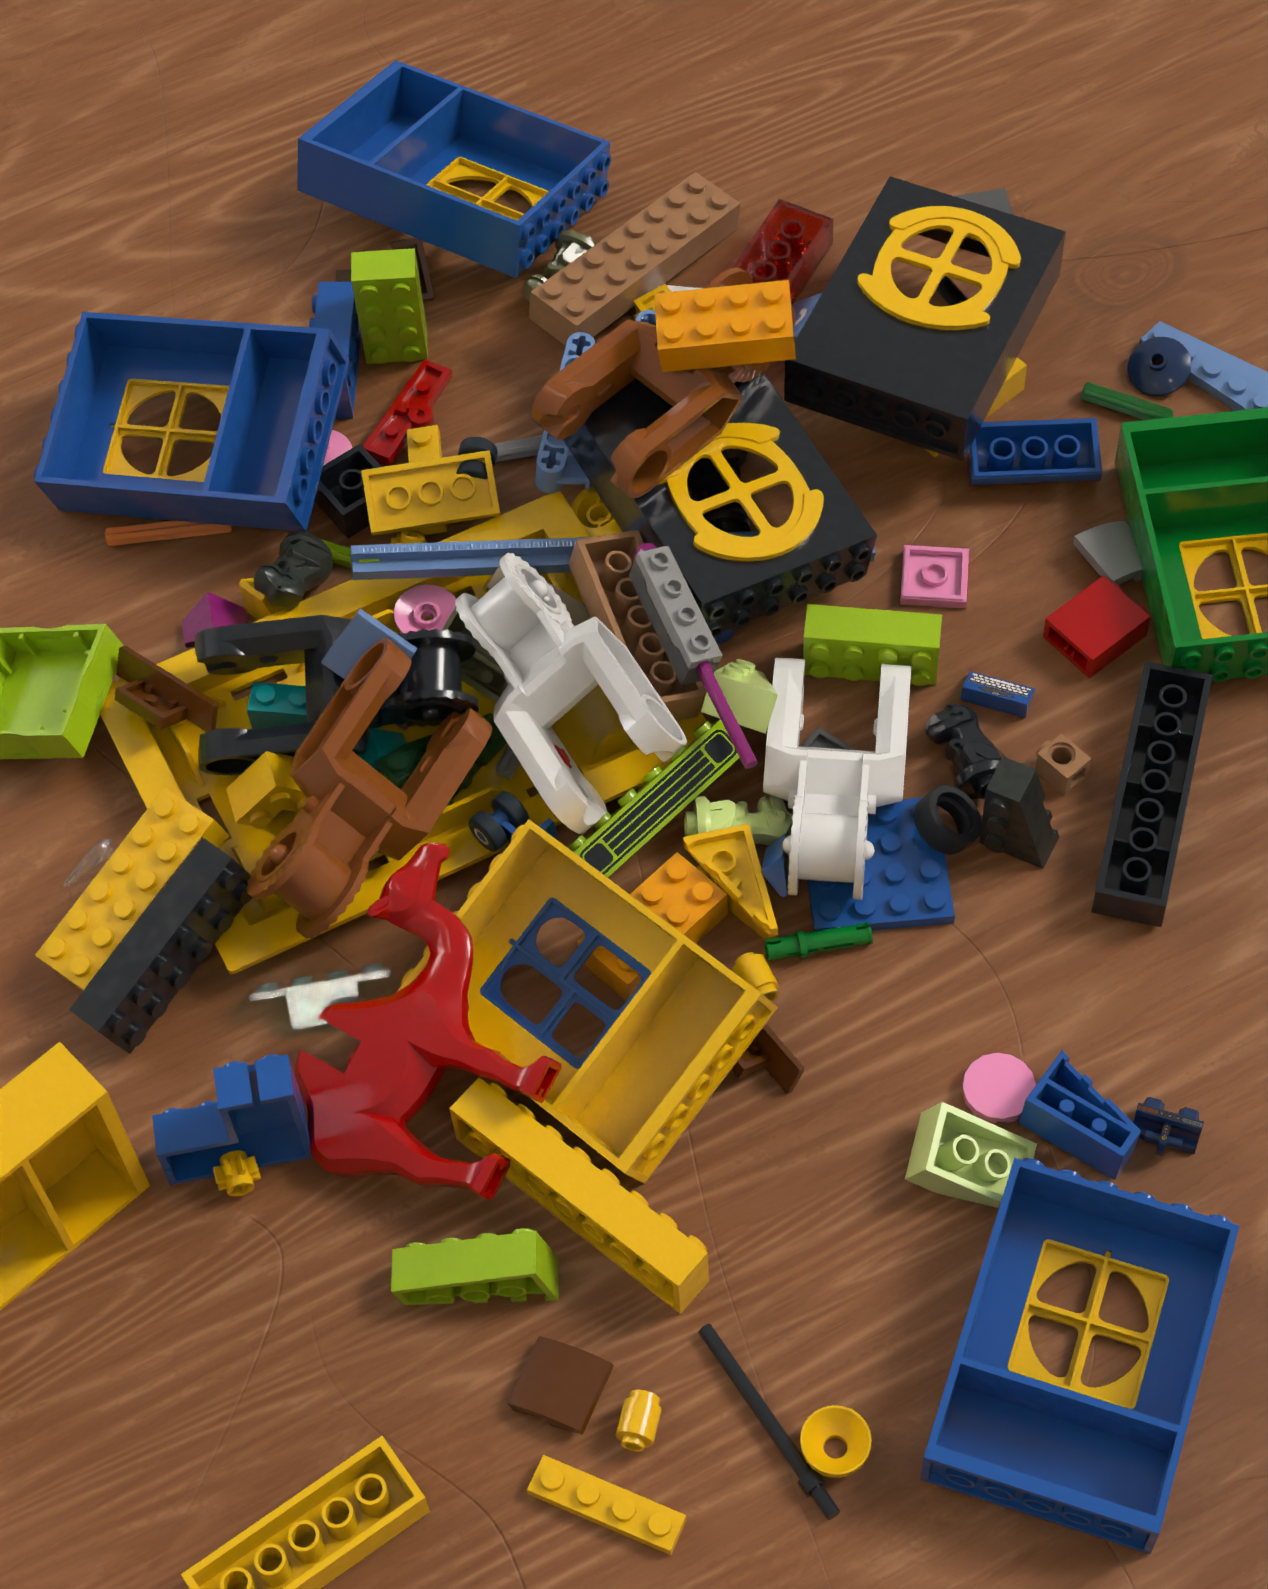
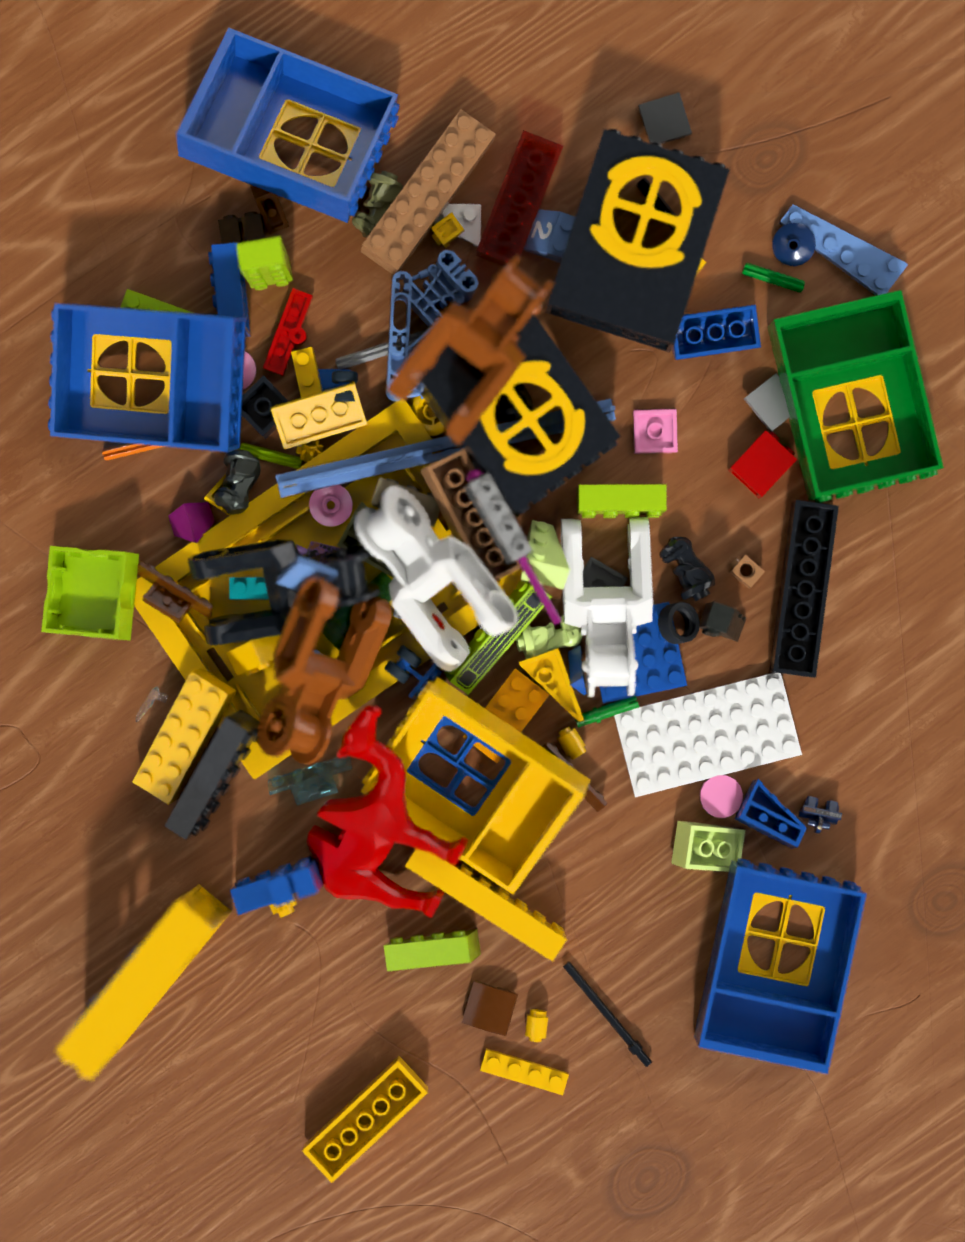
camera: 15 degrees left, 30 degrees up
light orange brick [654,280,796,373] -> none
yellow piece [800,1405,872,1478] -> none
blue slope [961,671,1035,718] -> none
none -> white plate [614,673,802,797]

